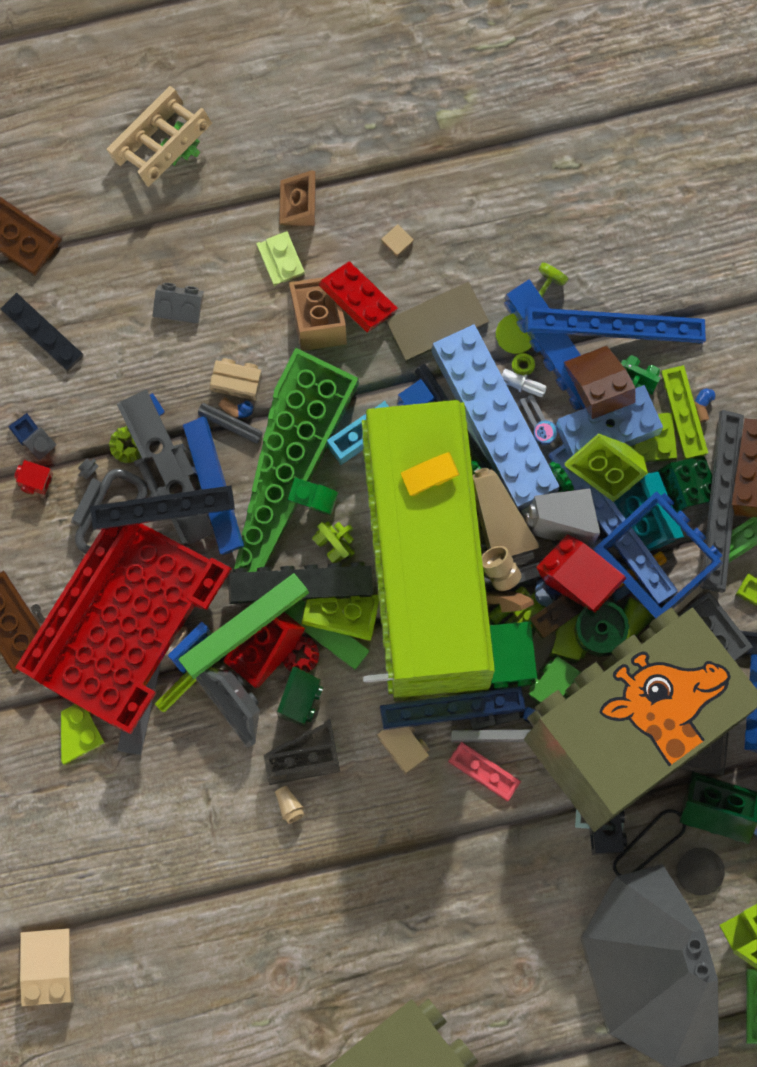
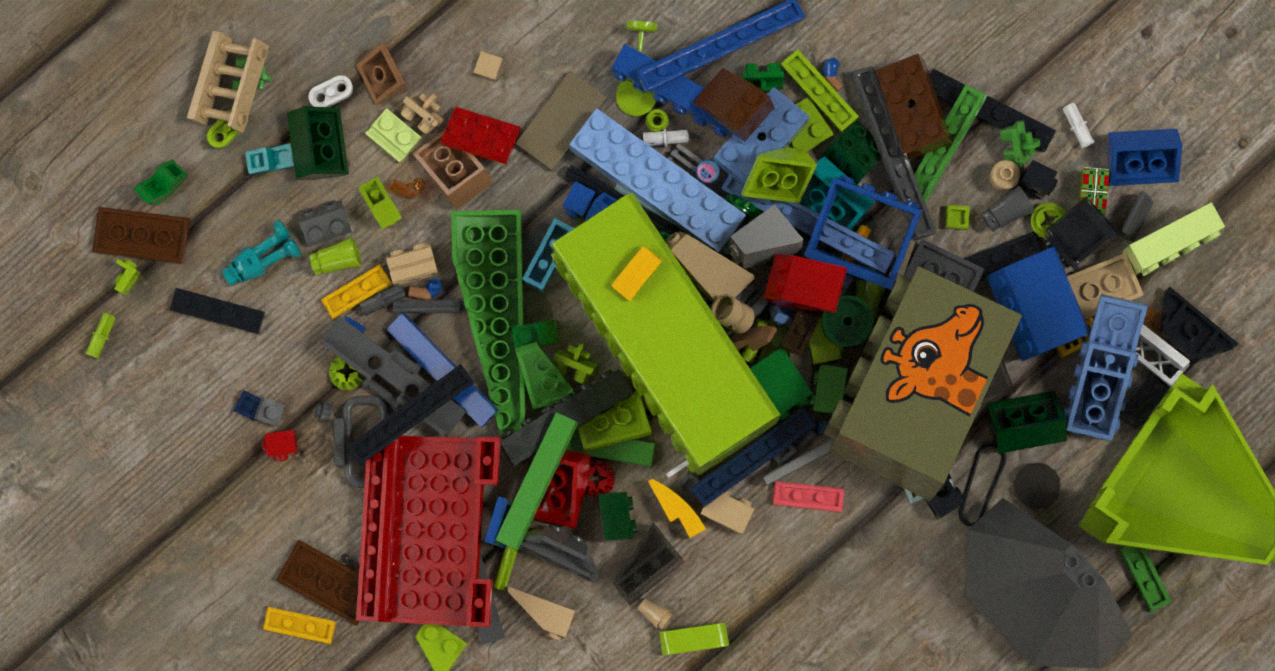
camera: 20 degrees left, 5 degrees up
none -> green brick [133,159,188,206]
none -> lime plate [207,109,247,149]
none -> teal piece [221,219,302,286]
none -> teal slope [245,143,294,175]
none -> dark green slope [287,106,349,180]
none -> white plate [309,75,353,107]
none -> lime plant [309,236,362,275]
none -> yellow tile [321,264,392,320]
none -> lime slope [358,176,402,229]
none -> dark grey axle [359,285,406,316]
none -> clear orange arm [390,178,425,198]
none -> tan hips [401,93,445,134]
none -> tan slope [508,587,576,640]
none -> bright green wing [515,342,577,410]
none -> yellow slope [648,479,706,539]
none -> lime beam [659,623,729,656]
none -> dark grey tile [674,471,701,504]

